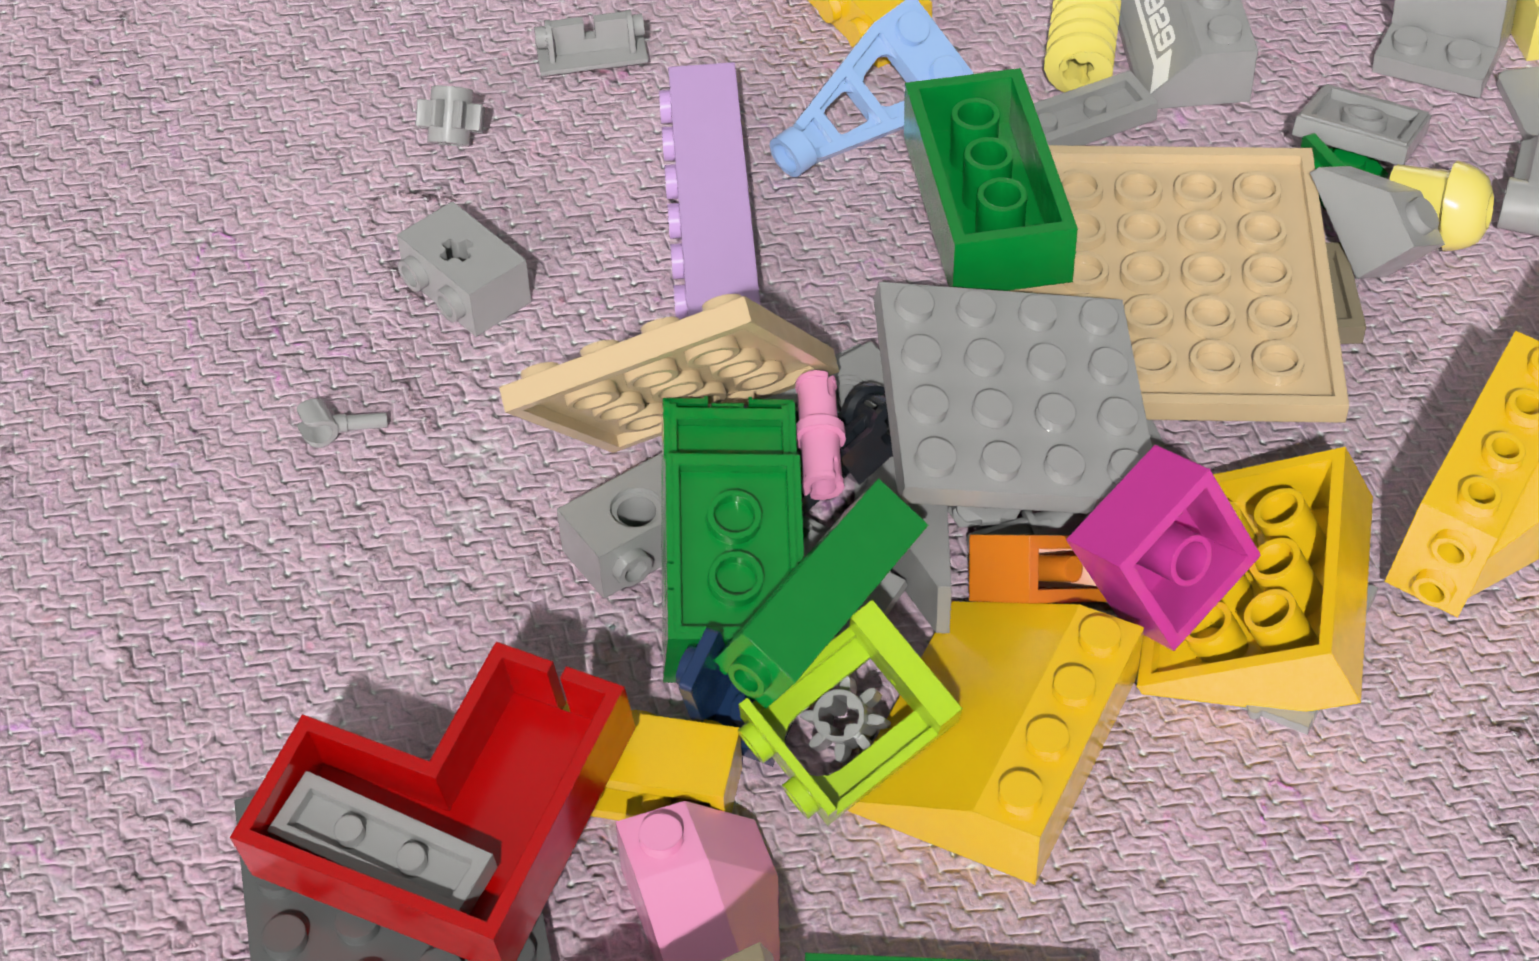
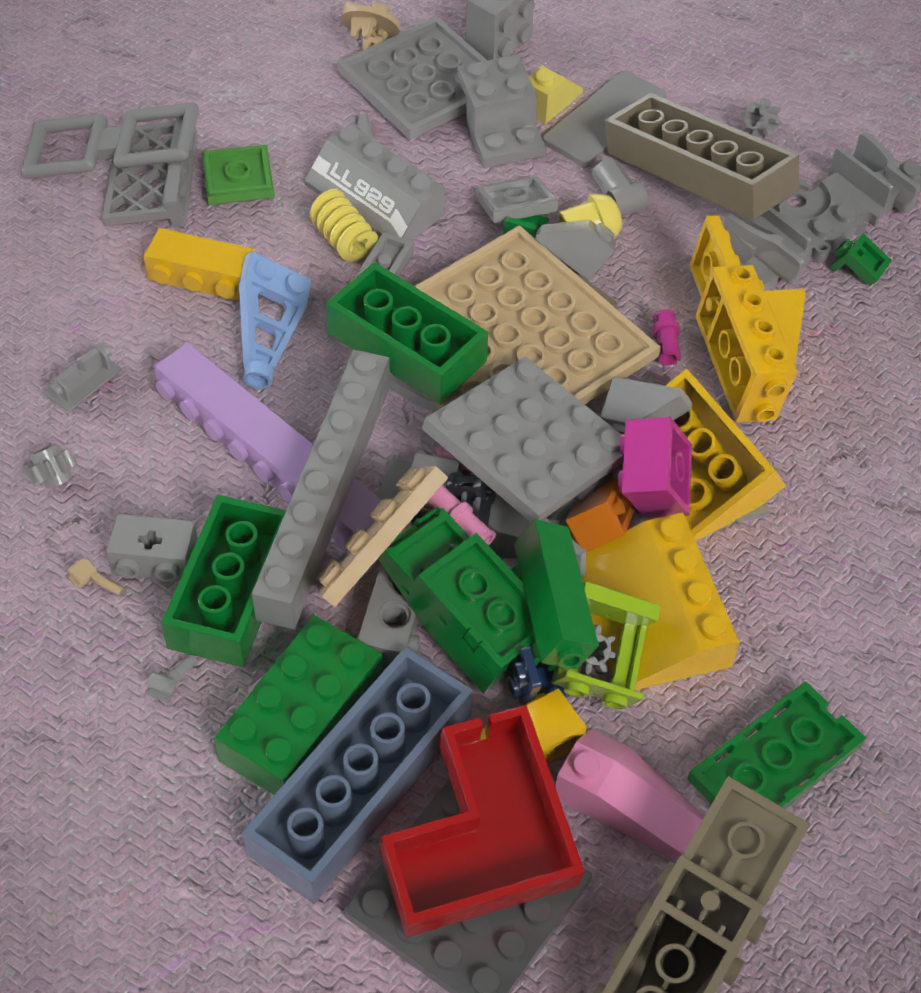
camera: 45 degrees left, 5 degrees up
light grey plate [267,771,498,915] -> none
none -> tan hand [68,559,124,596]
none -> green brick [161,494,286,668]
none -> green brick [214,615,383,795]
none -> sand blue brick [242,646,473,904]
none -> light grey brick [252,349,390,630]
none -> light grey slope [600,377,693,434]
none -> dark pink pin [652,310,681,366]

